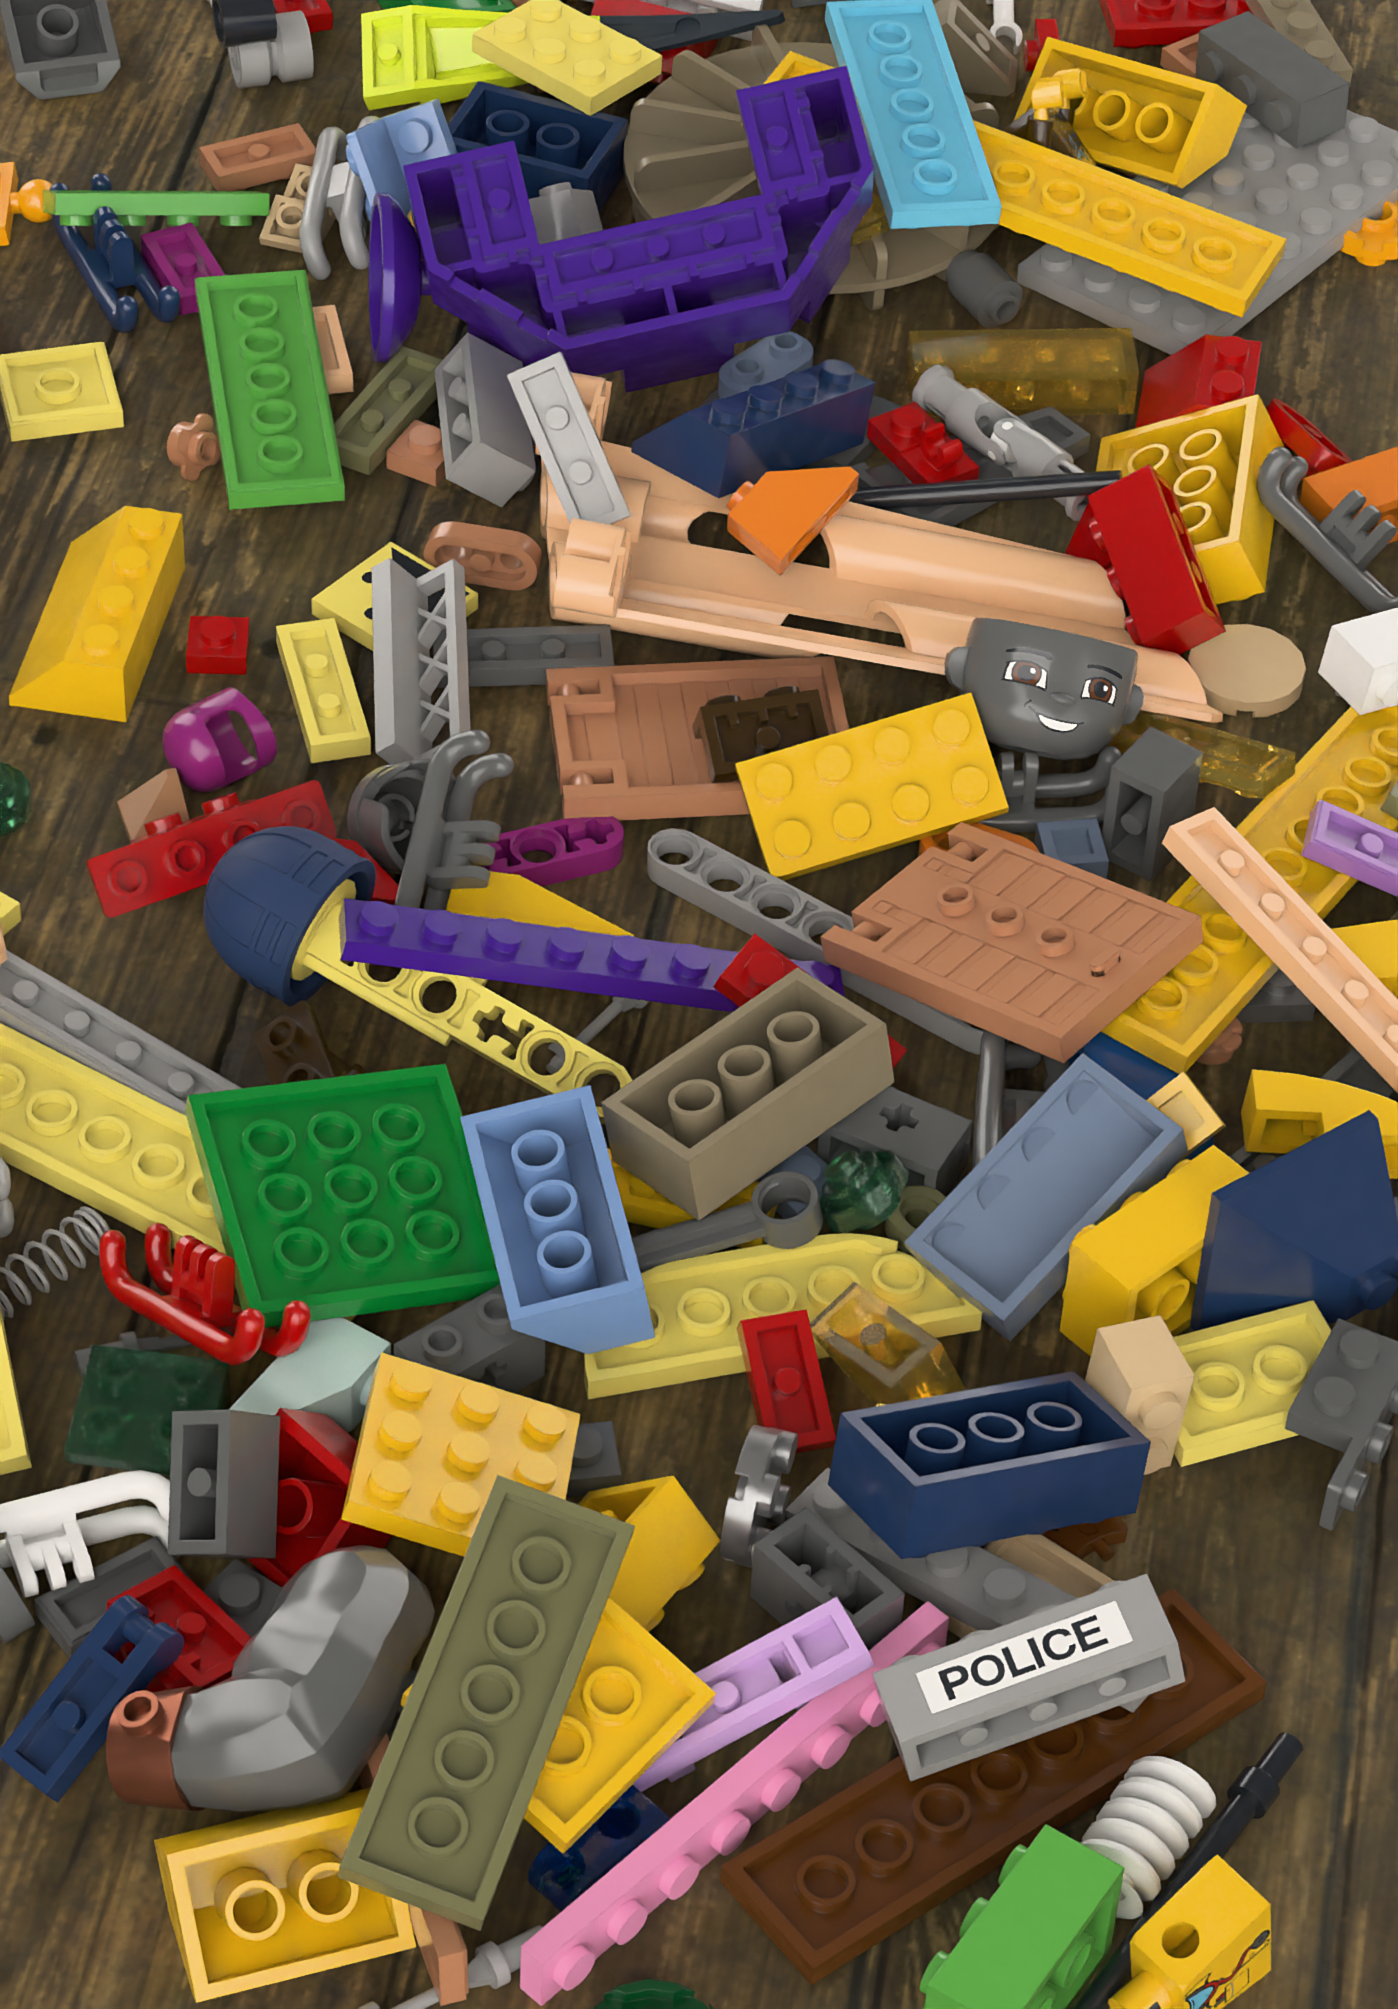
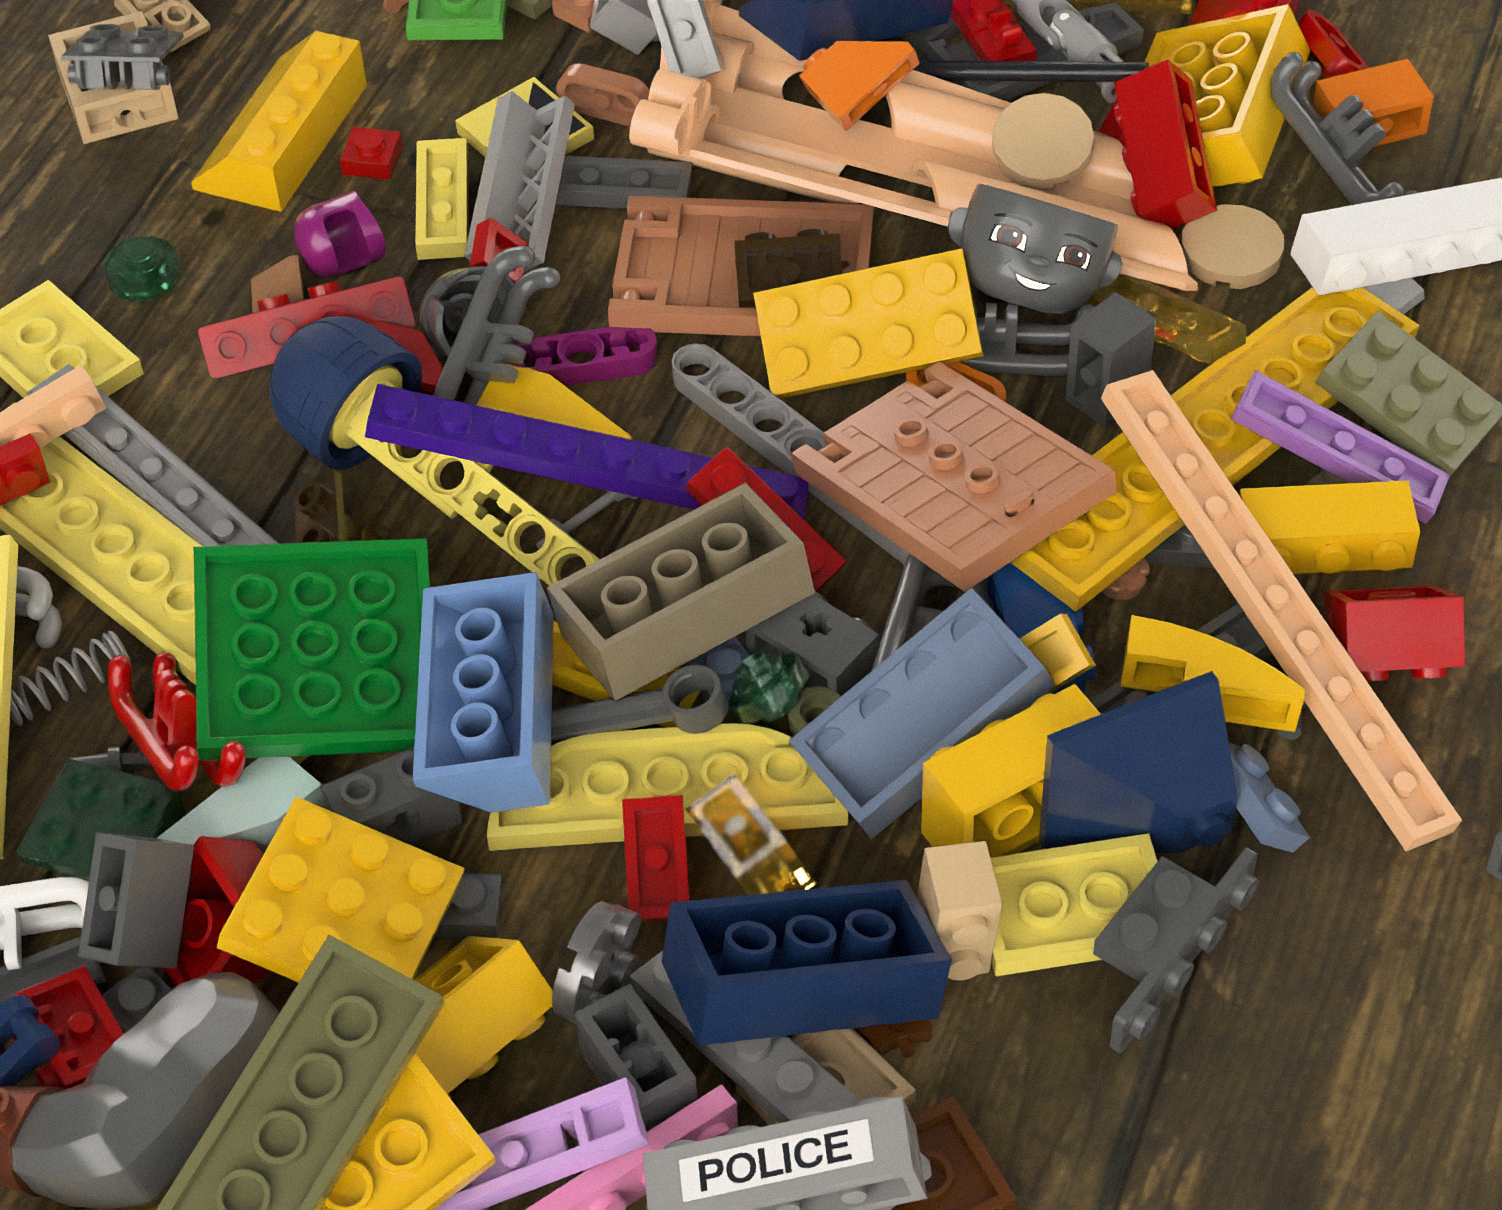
camera: 15 degrees right, 5 degrees up
sand blue plate [1035,818,1109,879] -> none
none -> red plate [469,218,528,283]
none -> tan tile [992,93,1094,189]

